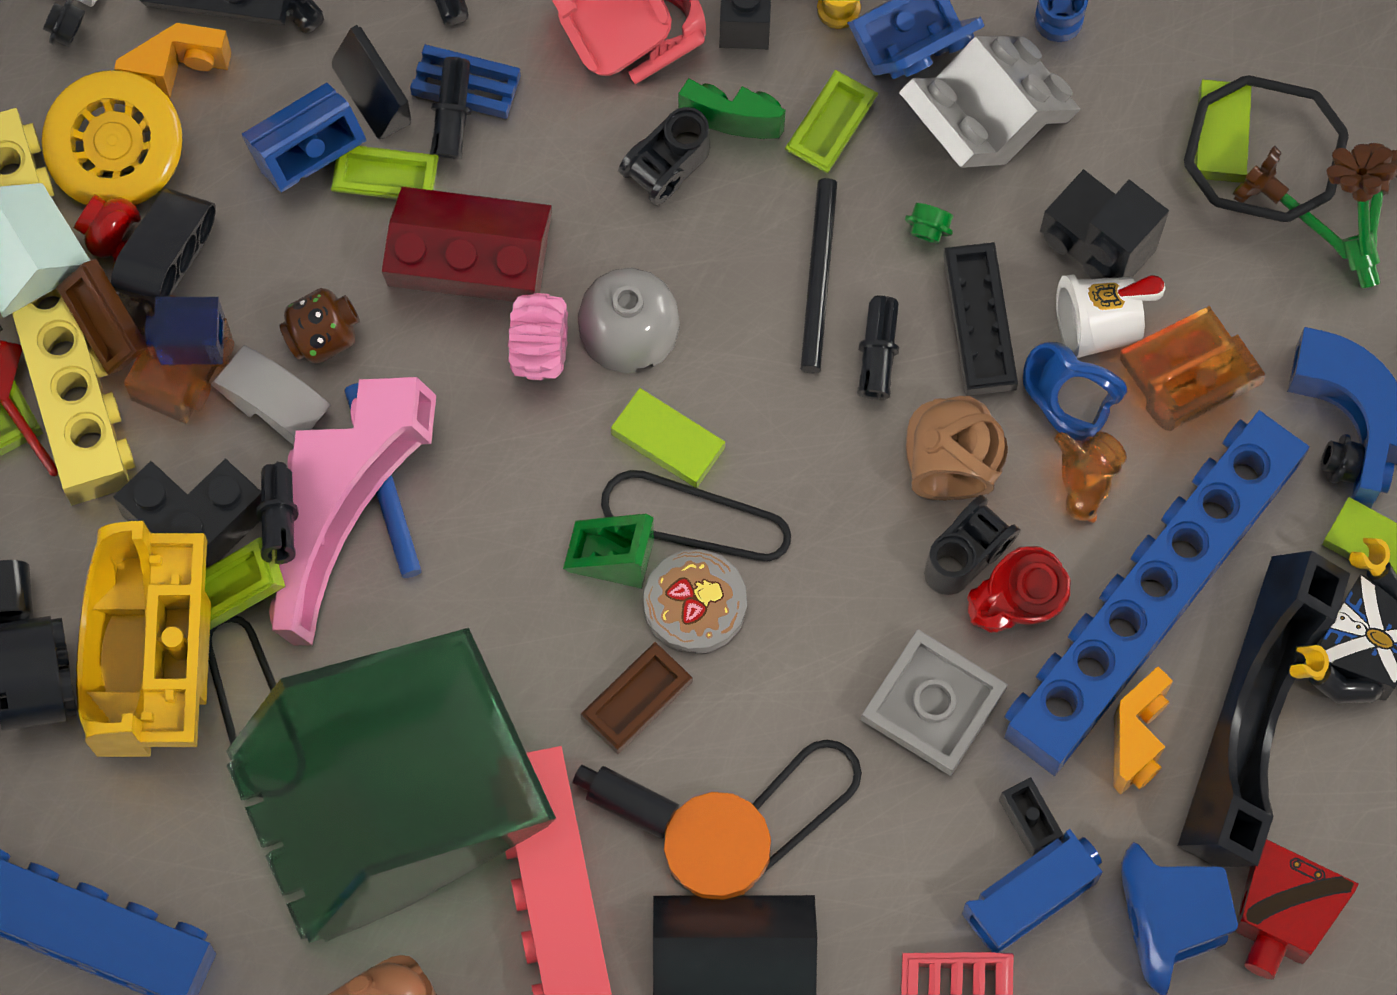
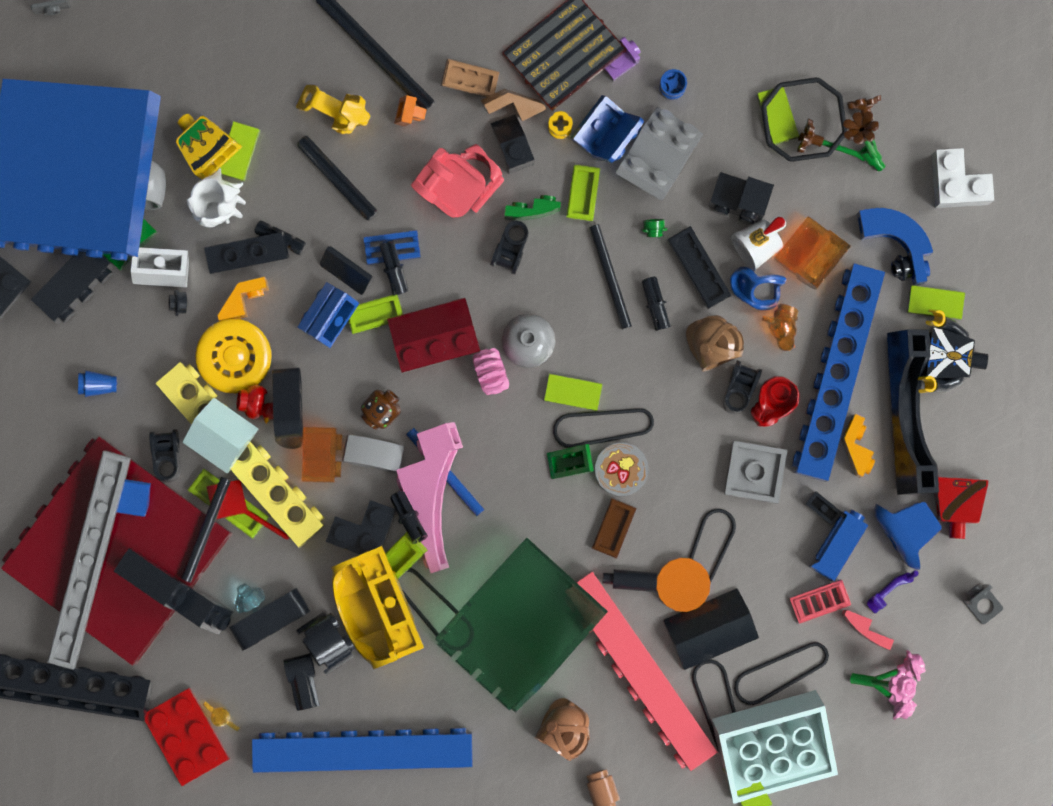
camera: 25 degrees left, 15 degrees up
reddish brown tile [56,259,148,375] -> none
clear blue brick [145,297,225,365] -> none

